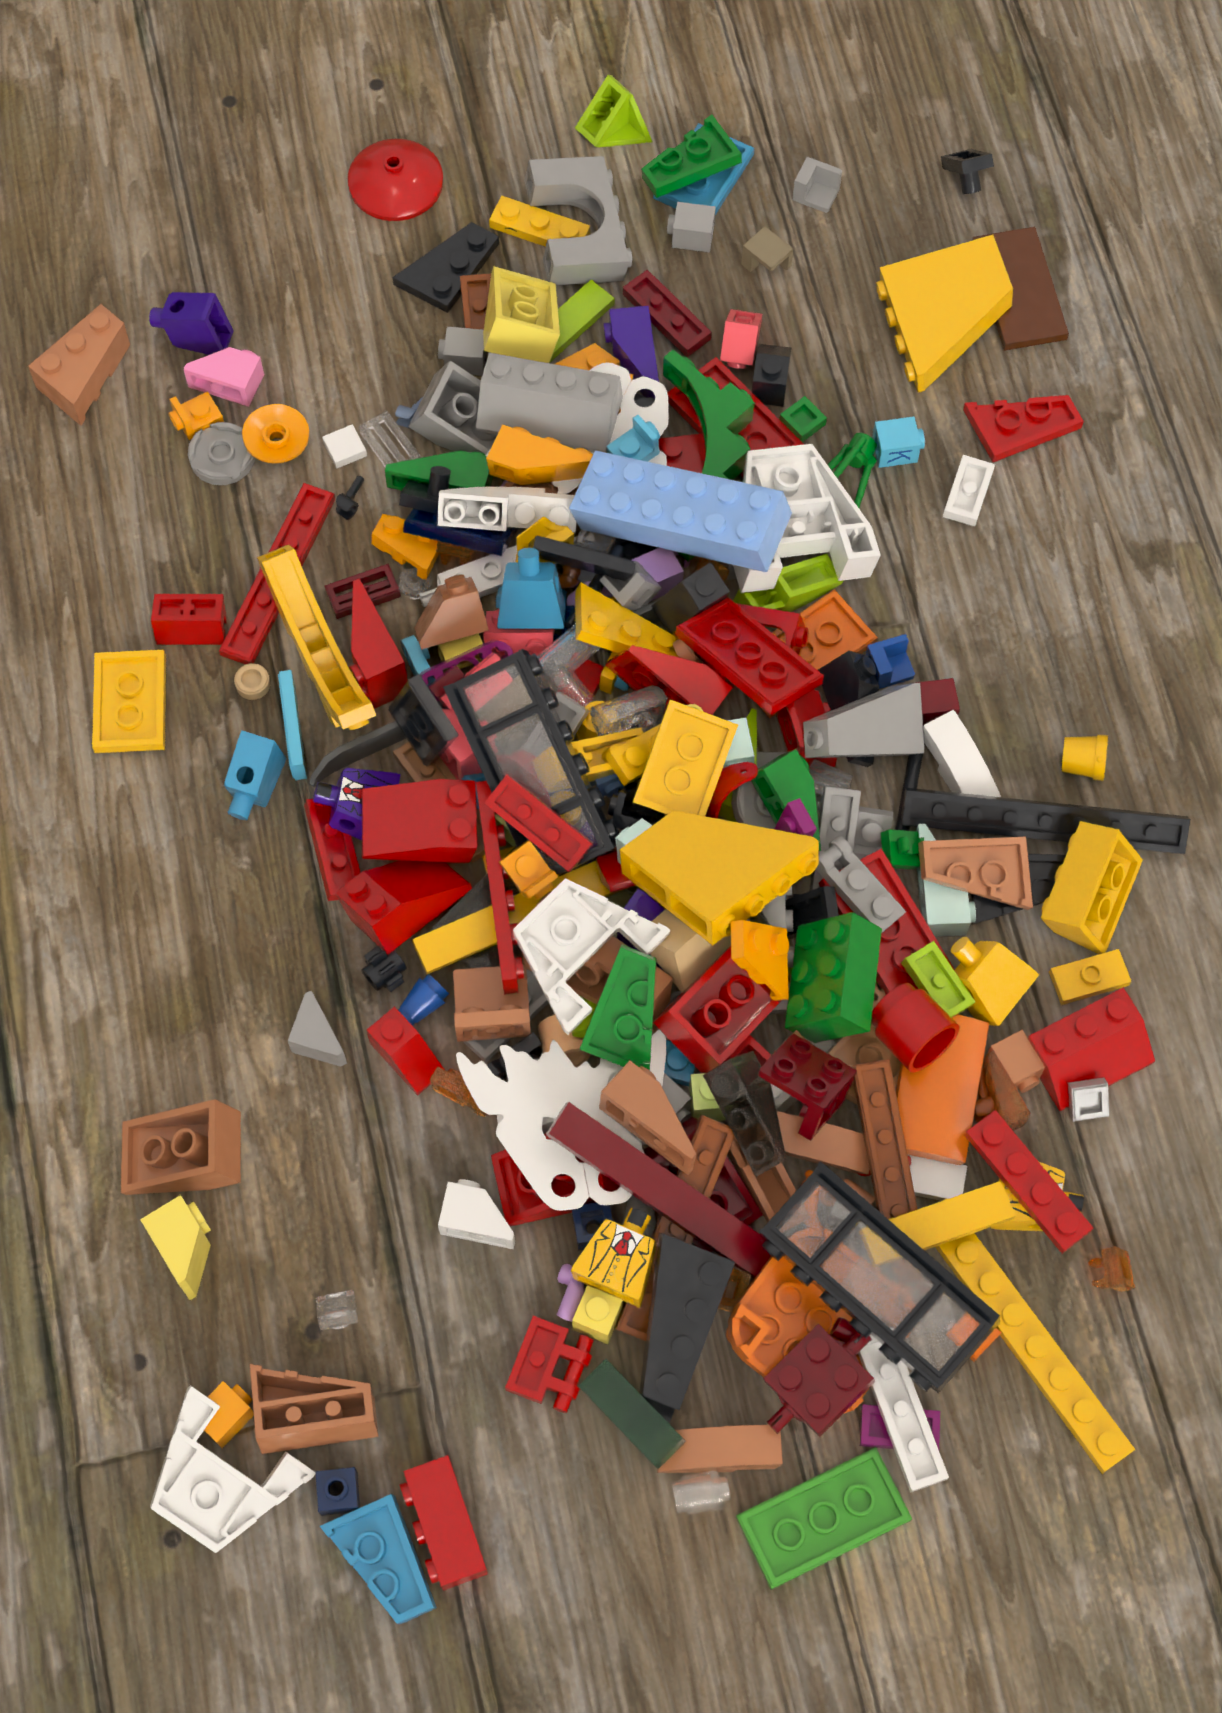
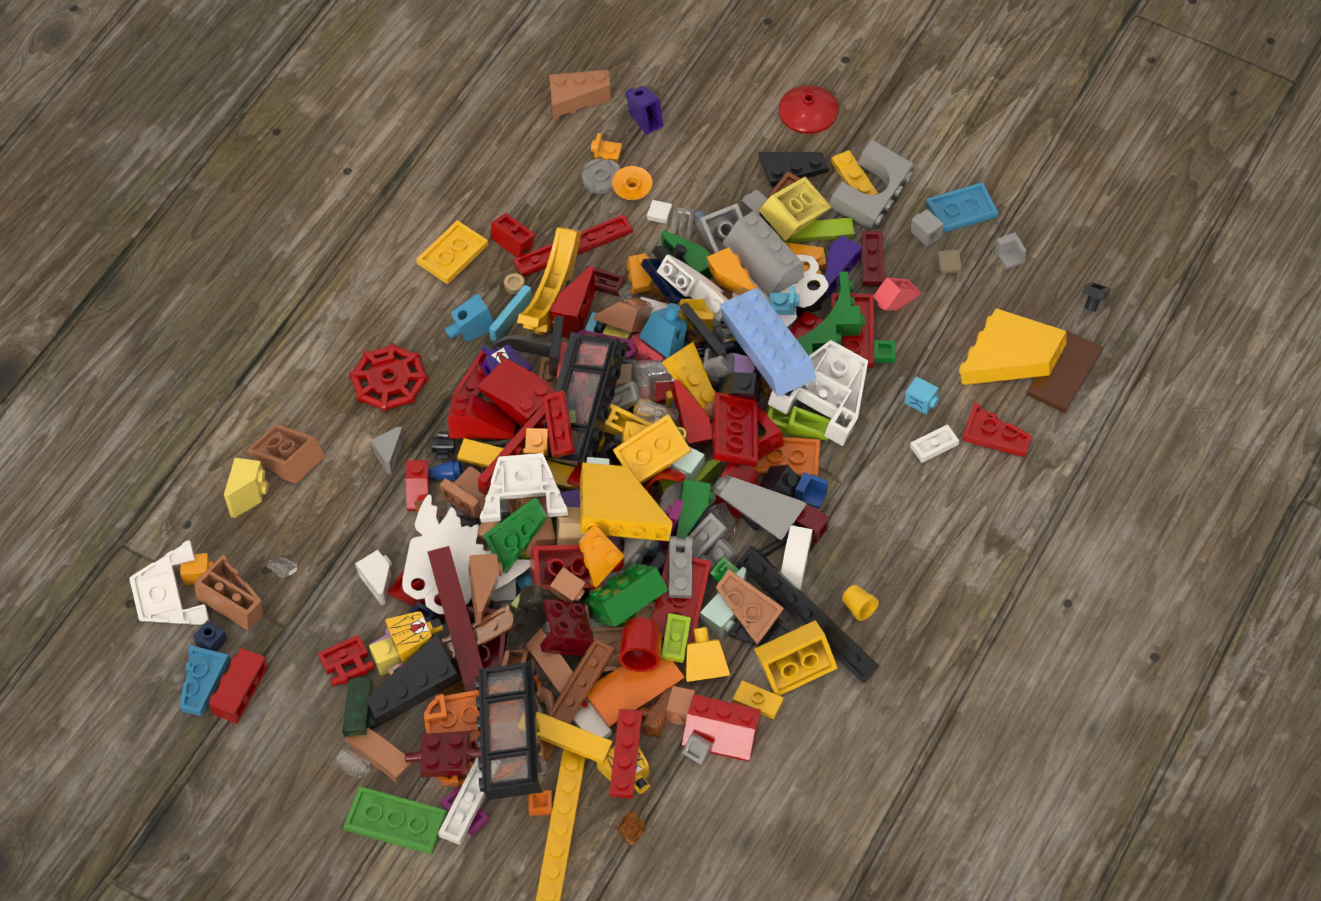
camera: 45 degrees right, 10 degrees down
bright pink slope [183,347,264,407] -> none
black hand [336,476,364,520] -> none
lime slope [575,75,653,147] -> none
green wing [641,114,742,198] -> none
black slope [752,344,792,407] -> none
green plant [827,433,877,508] -> none
none -> red plate [349,343,429,412]
none -> nougat brick [547,567,585,602]

